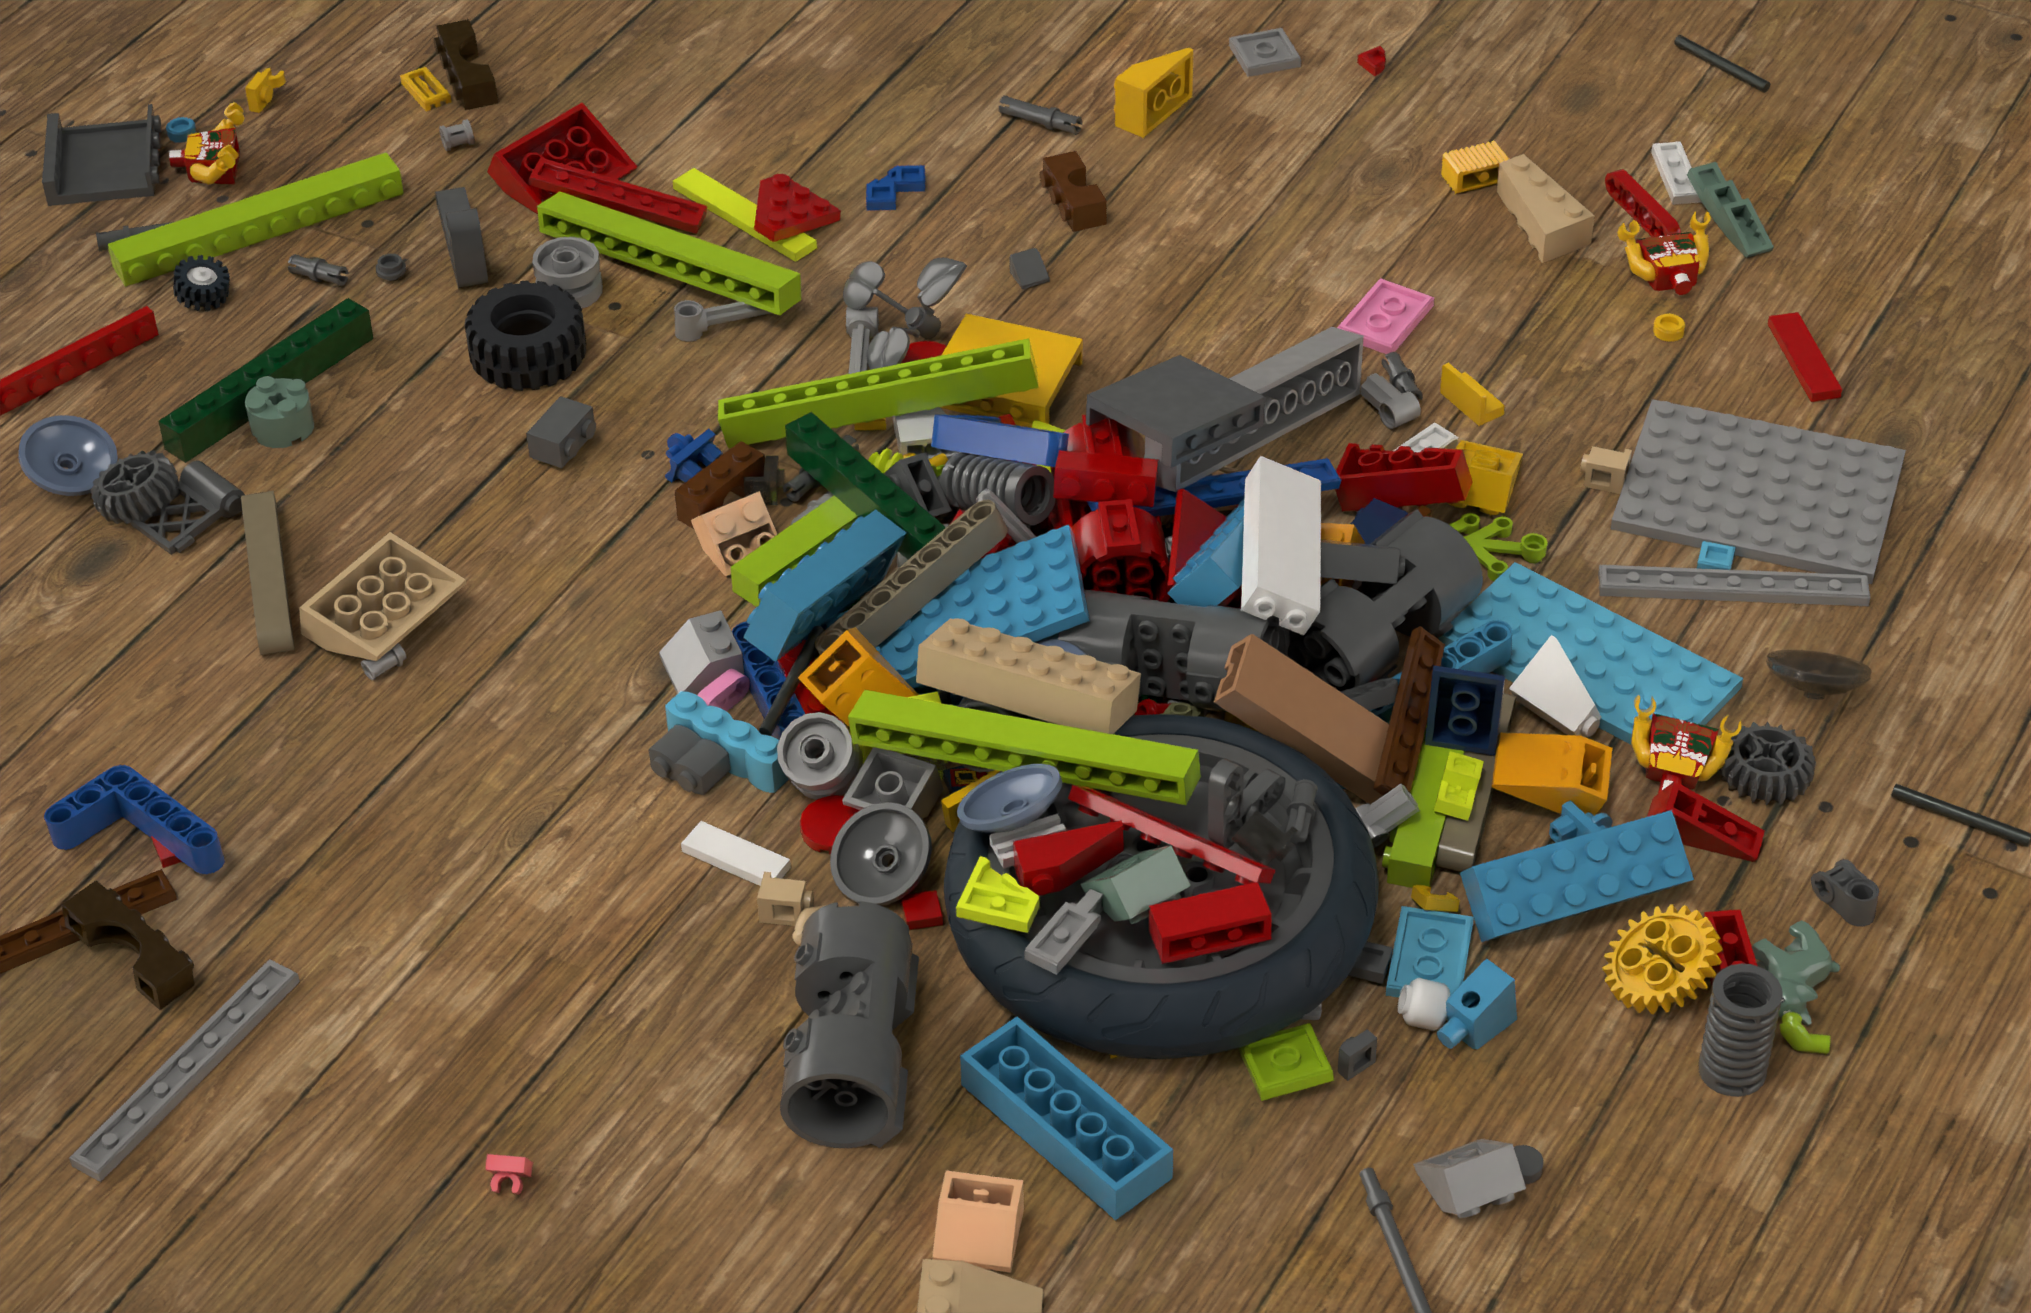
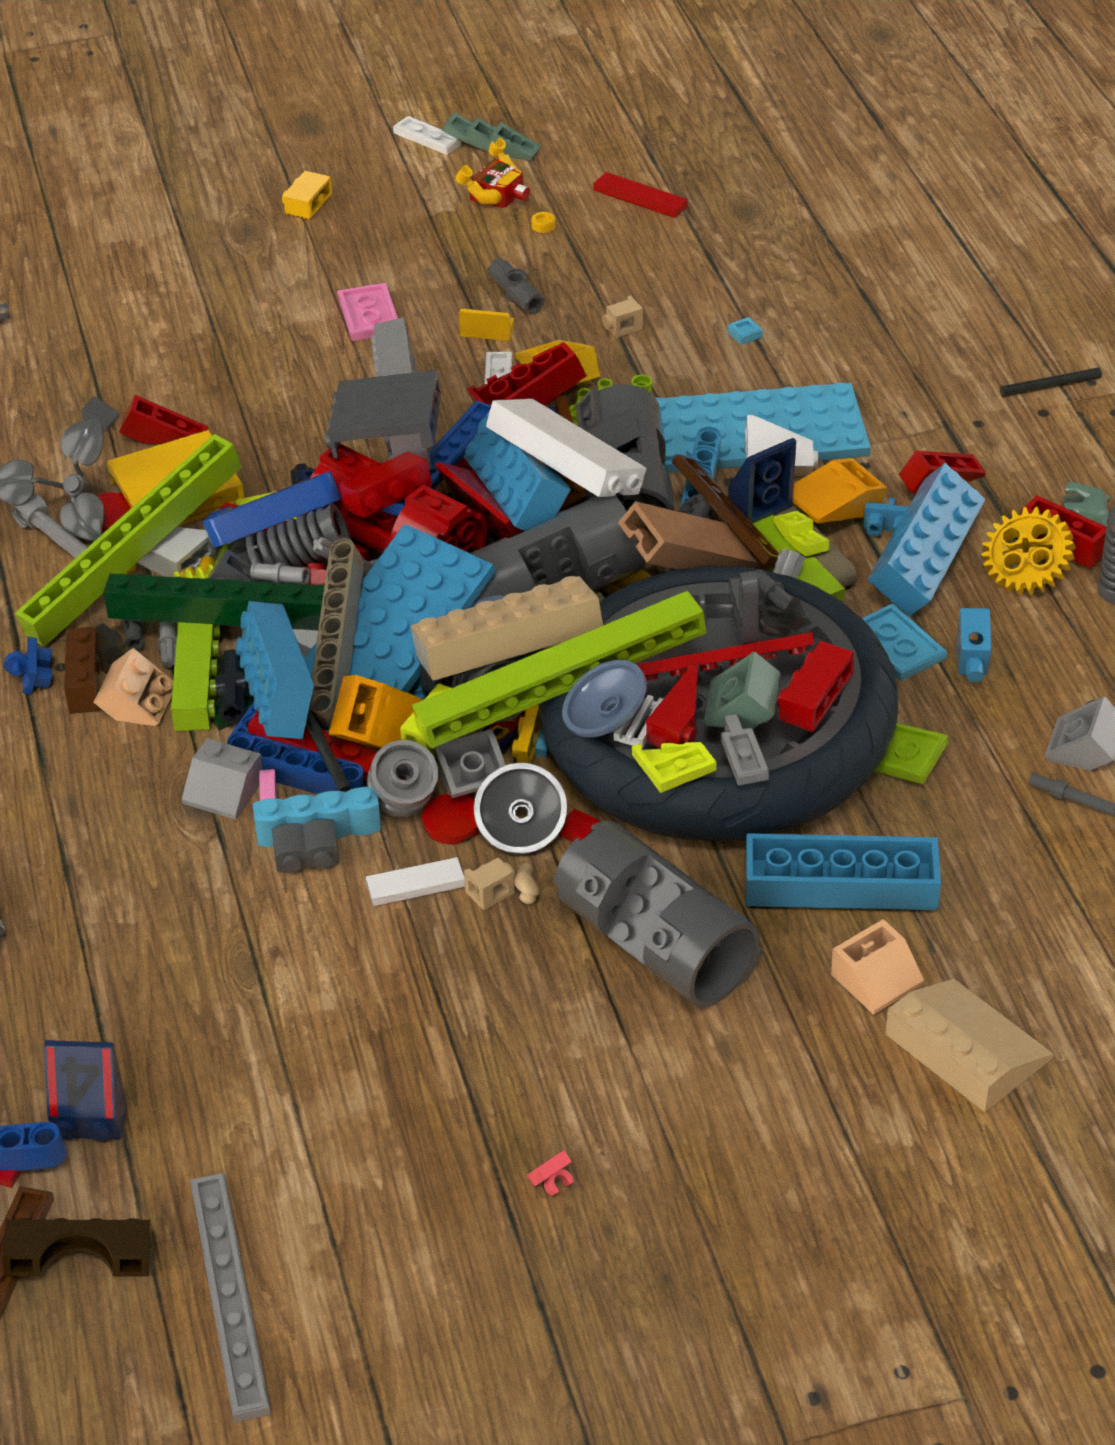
camera: 45 degrees left, 0 degrees up
reddish brown arch [1039,151,1107,232] -> none
yellow slope [1114,48,1193,138] -> none
light grey tile [1229,28,1301,77] -> none
dark grey plate [1337,1029,1378,1081] -> none
red tile [1357,46,1386,77] -> none
light grey piece [1360,373,1421,429] -> none
dark grey pin [1382,352,1423,400] -> none
white head [1398,978,1450,1031] -> none
yellow tile [1411,885,1460,912] -> none
tan wedge [1497,154,1594,263] -> none
light grey tile [1598,565,1870,606] -> none
red beam [1605,169,1681,237] -> none
light grey plate [1611,399,1906,584] -> none
torso [1631,695,1743,793] -> none
pearl dark grey bar [1674,35,1770,92] -> none
dark grey gear [1720,721,1816,805] -> none
clear smoke dish [1766,650,1872,699] -> none
dark grey piece [1811,859,1879,927] -> none
none -> dark blue slope [44,1040,127,1140]
none -> red slope [119,395,208,444]
none -> light grey pin [250,562,310,584]
none -> dark grey piece [488,257,544,315]

